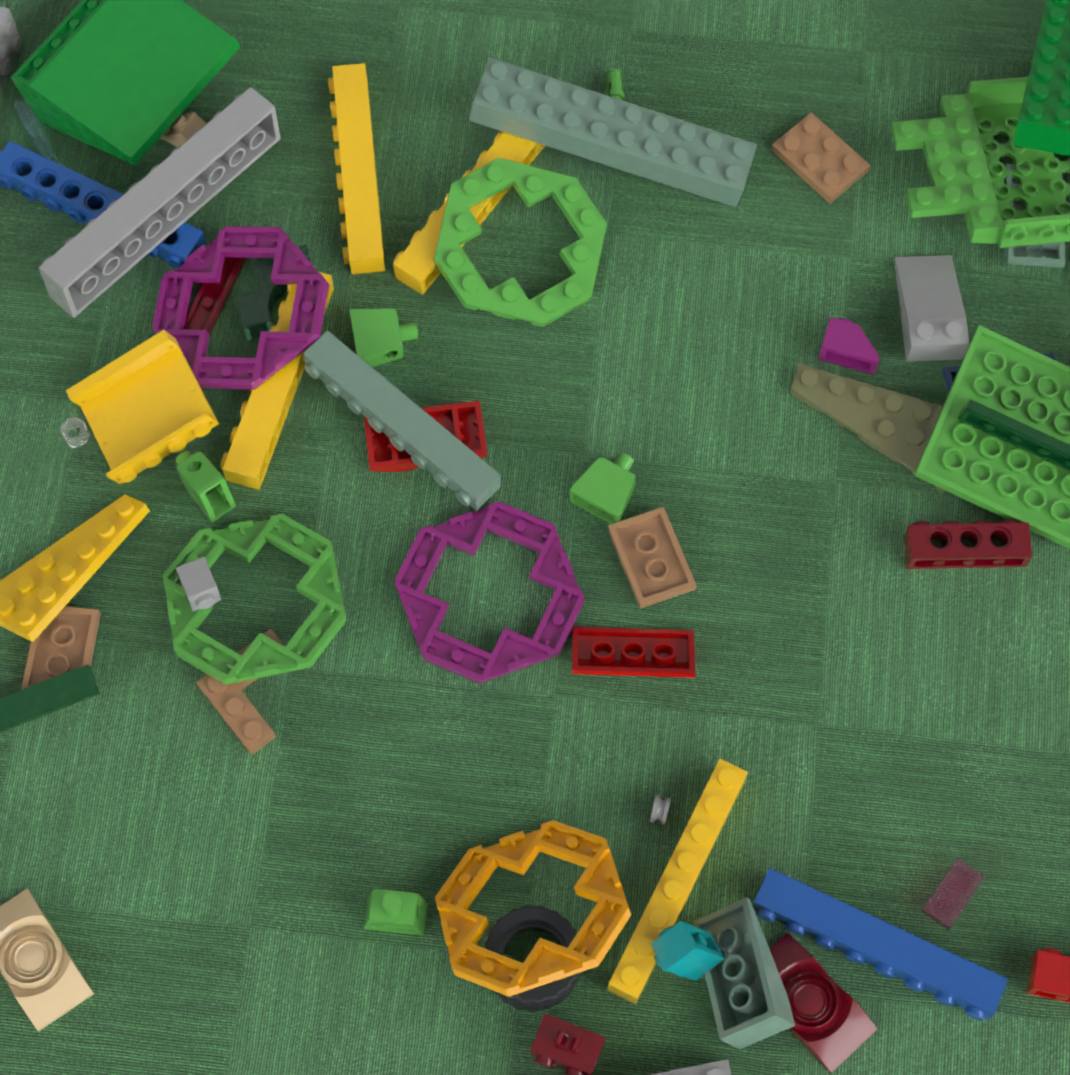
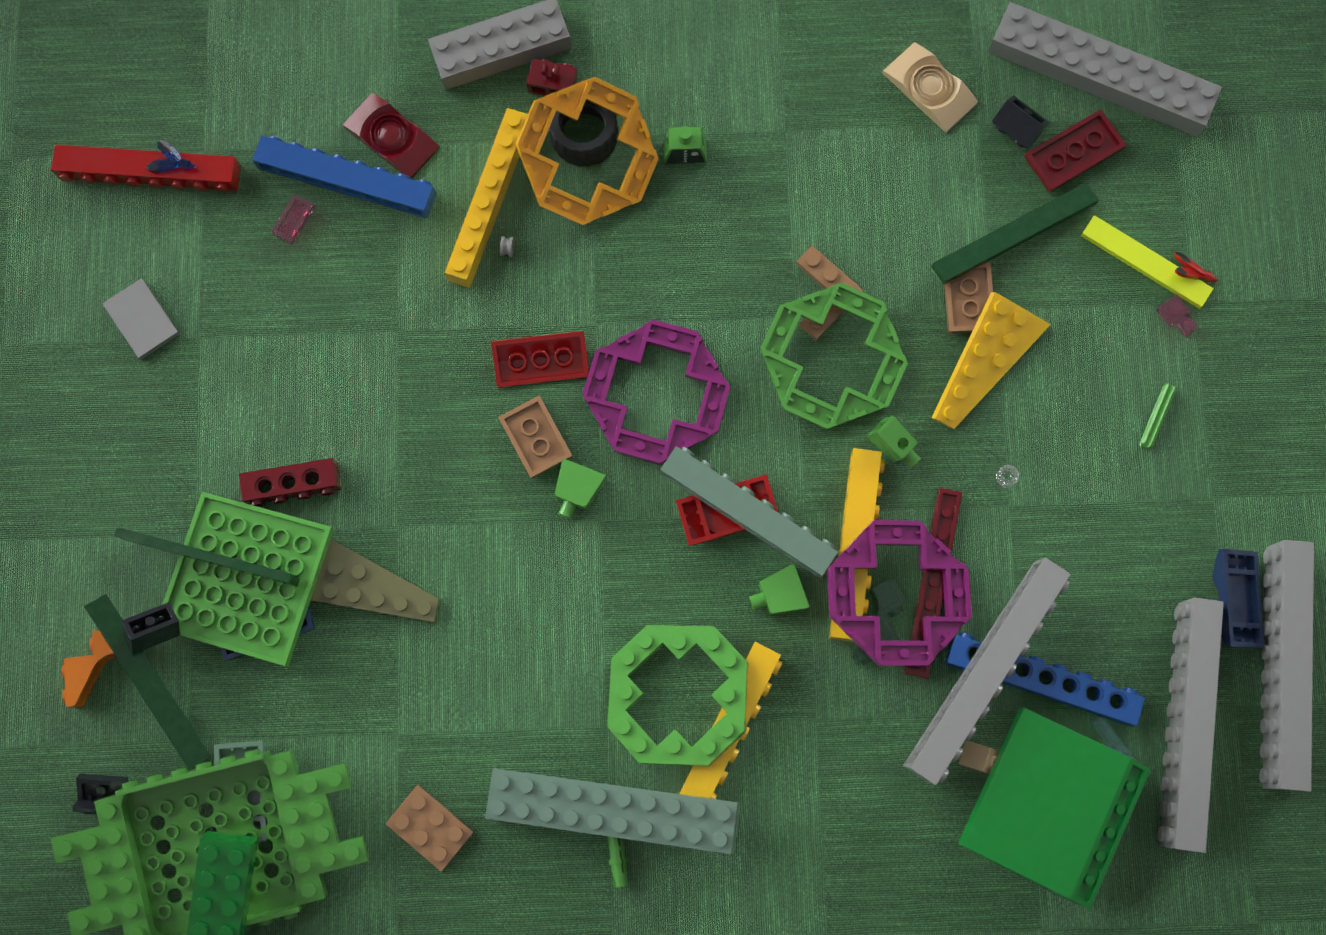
camera: 175 degrees right, 10 degrees up
yellow panel [66,330,219,485] -> none
light grey brick [176,557,221,611] -> none
yellow brick [328,63,385,274] -> none
teal brick [651,921,725,981] -> none
sand green slope [693,897,795,1050] -> none
magenta slope [818,317,880,375] -> none
light grey slope [894,255,970,362] -> none

